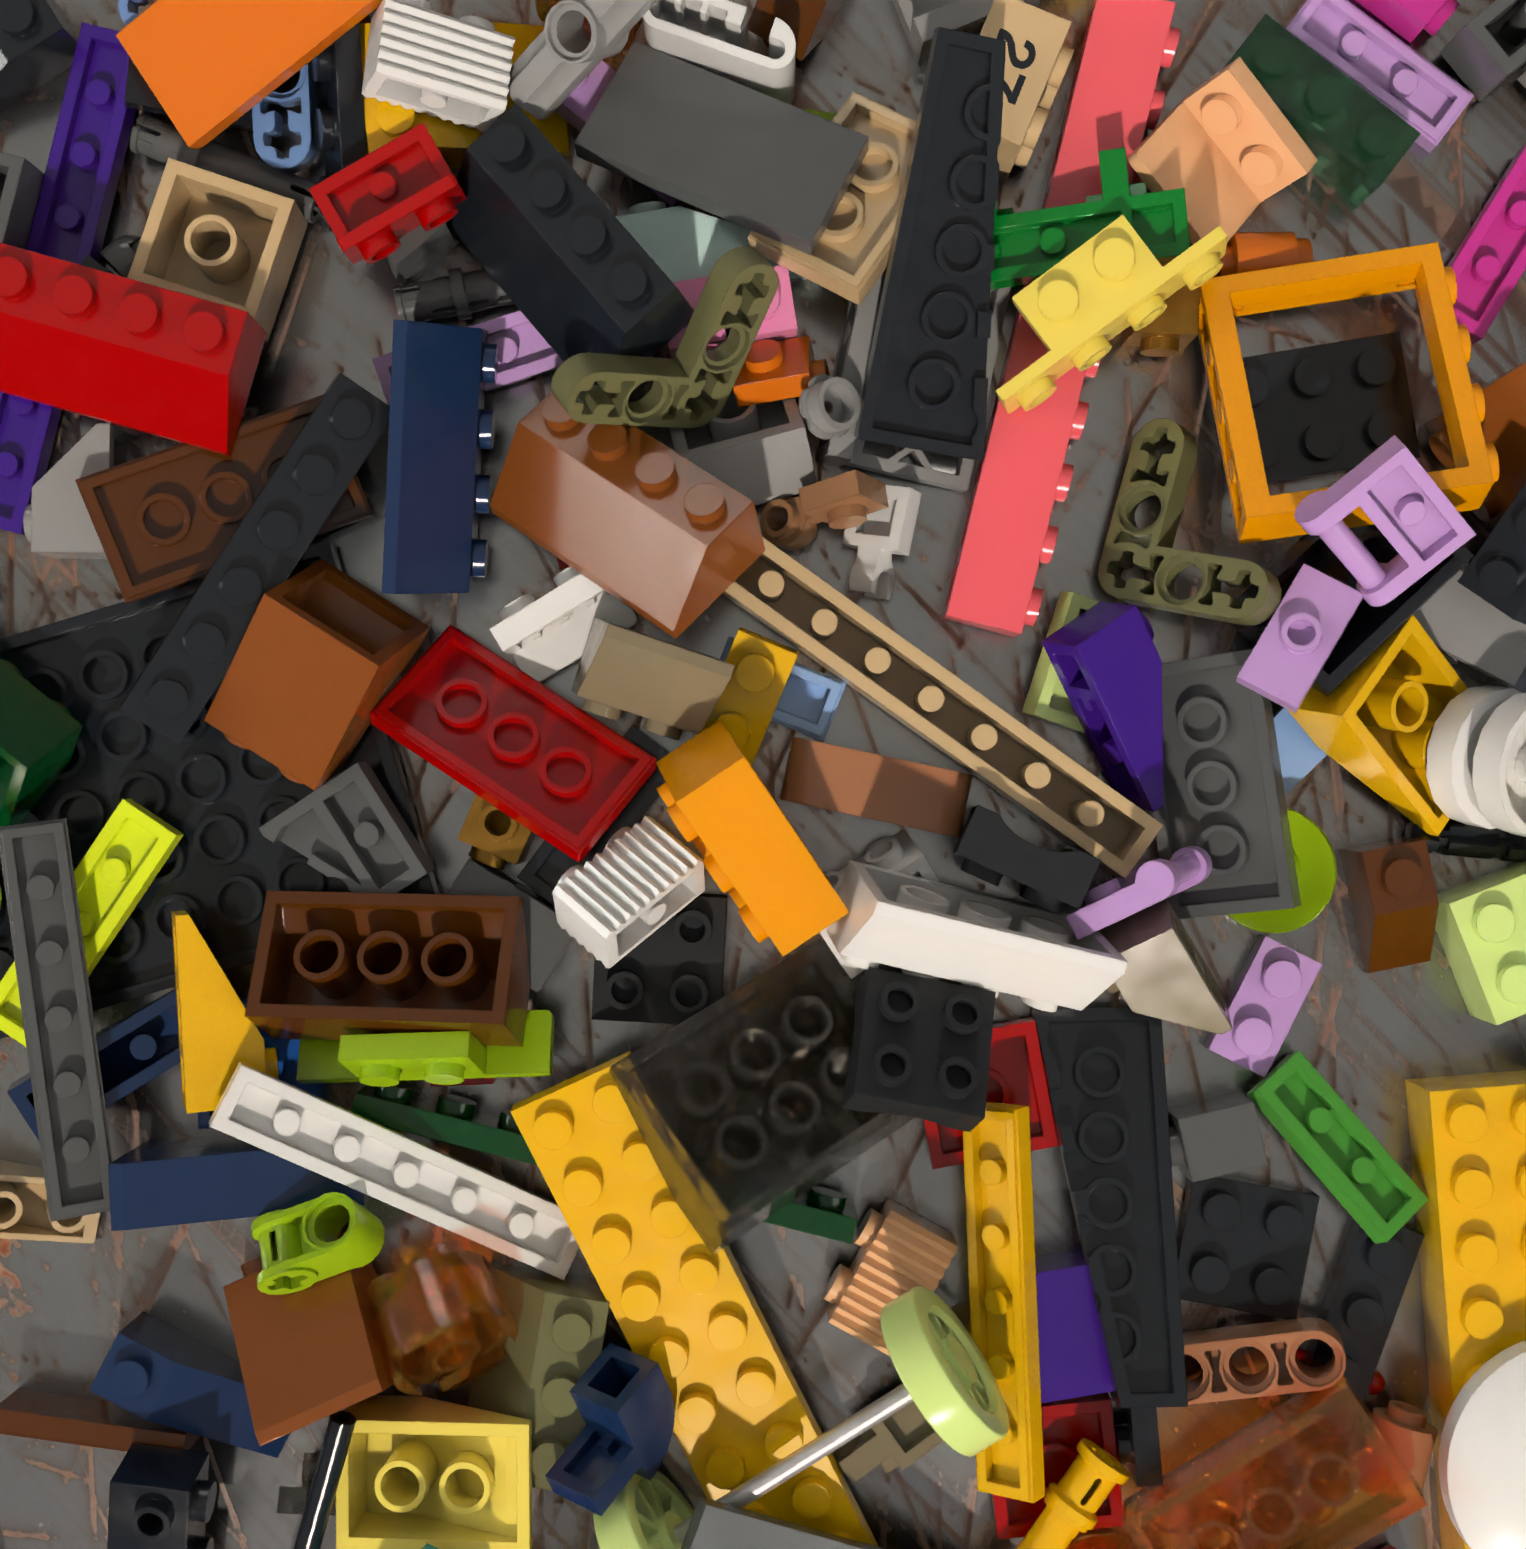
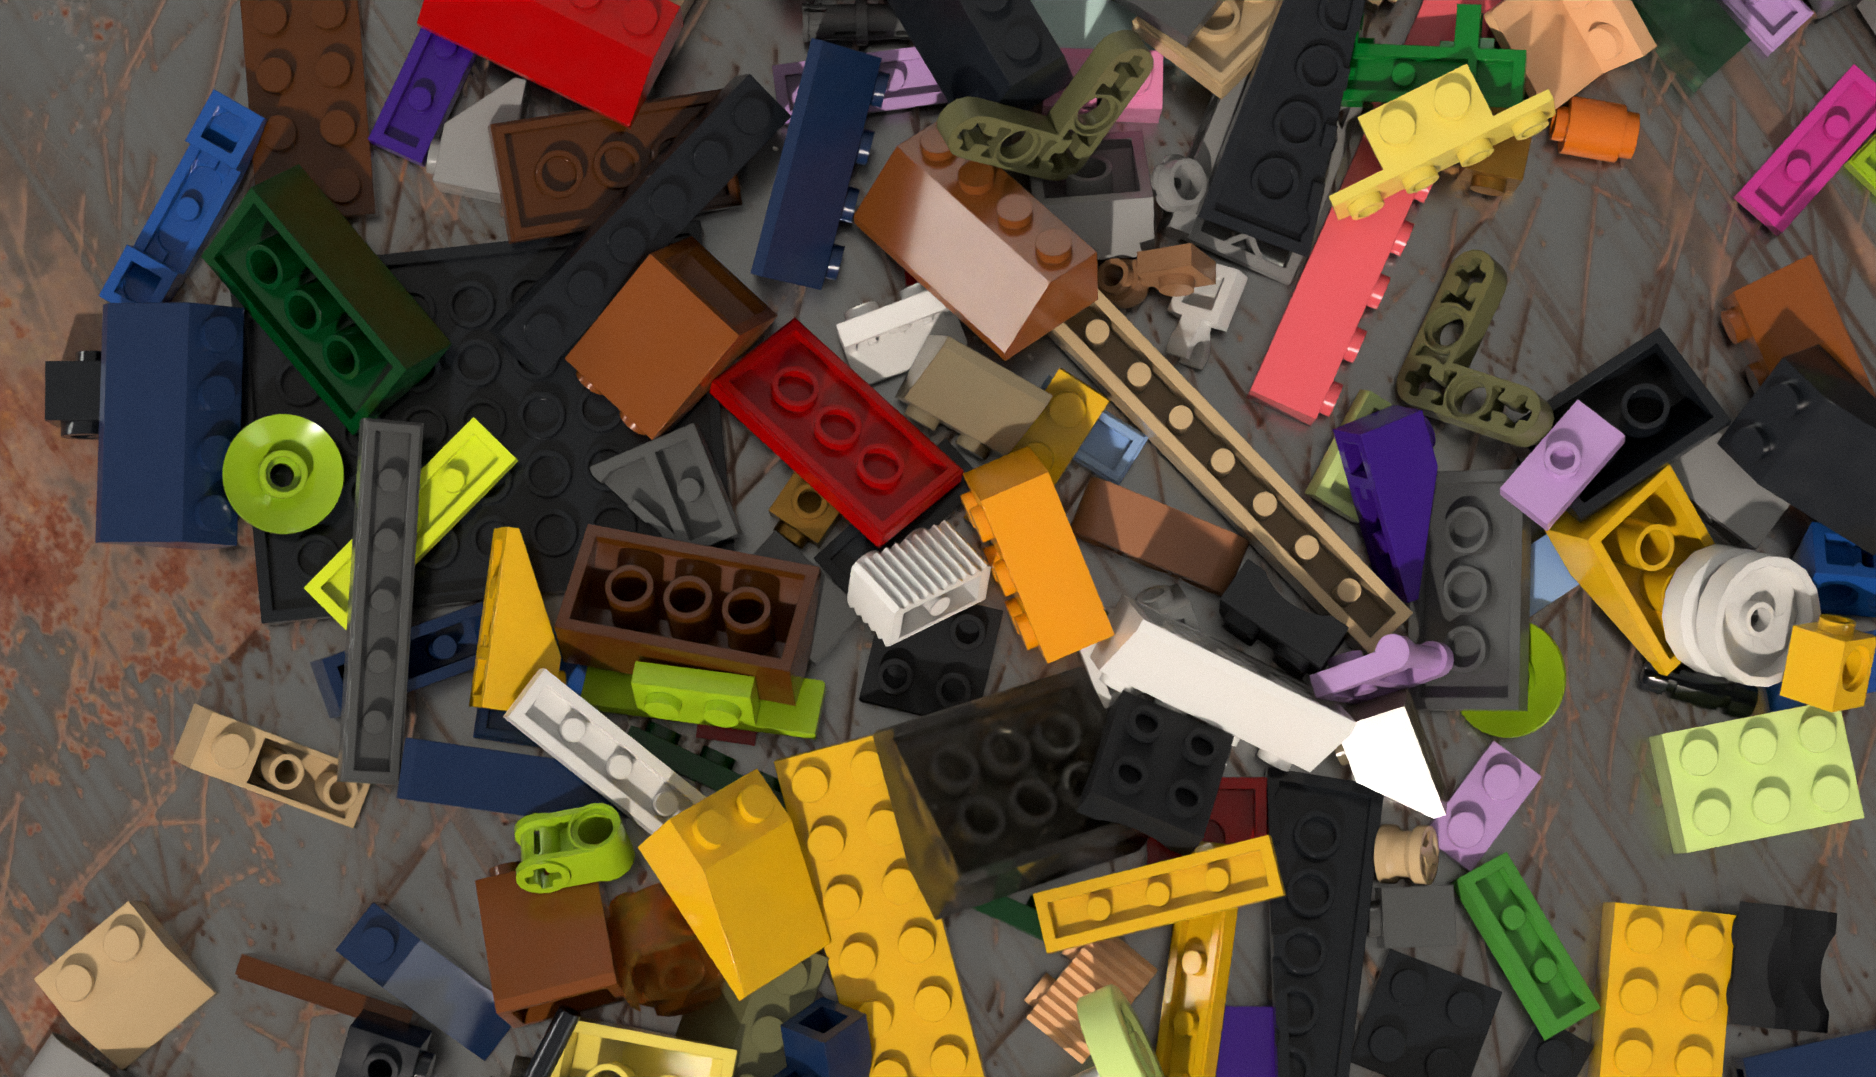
camera: 10 degrees right, 5 degrees down
orange bracket [733,335,830,407] -> none
light orange window [1198,242,1500,544] -> none
black plate [1209,331,1420,492] -> none
lavender plate [1294,435,1476,607] -> none
reddish brown slope [1340,836,1439,973] -> none
none -> yellow slope [638,768,831,1001]
none -> yellow plate [1033,835,1286,954]
none -> tan wheel [1374,824,1439,885]

